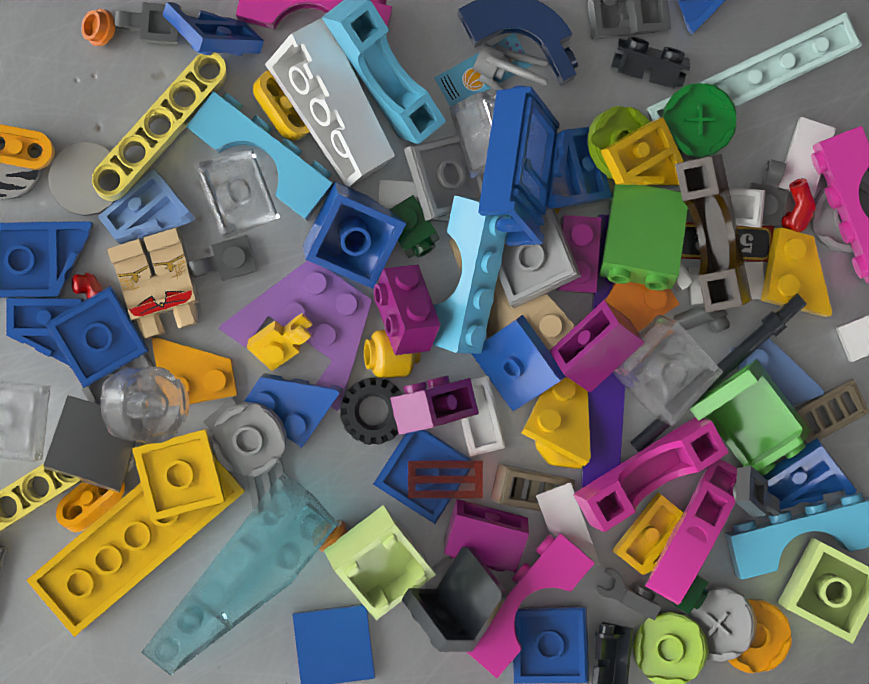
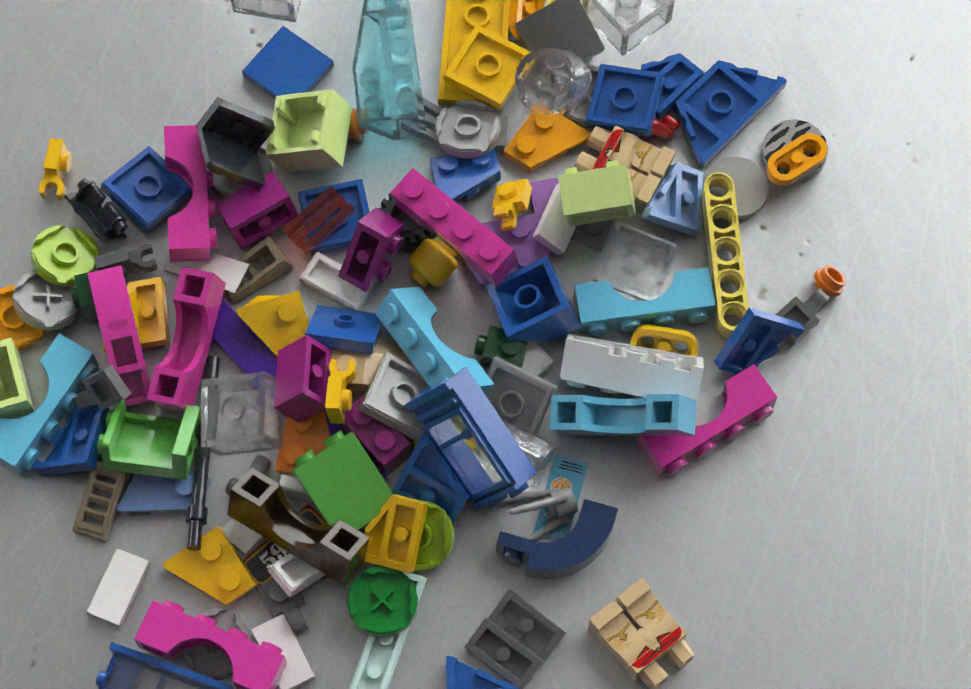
camera: 130 degrees right, 20 degrees down
magenta brick [374,264,441,355] -> none
black hinge [611,36,690,89] -> none
red arm [781,178,816,233] -> none
none -> yellow plate [325,359,357,424]
none -> dark pink arch [390,168,519,287]
none -> white tile [533,183,576,255]
none -> yellowish green container [558,160,636,227]

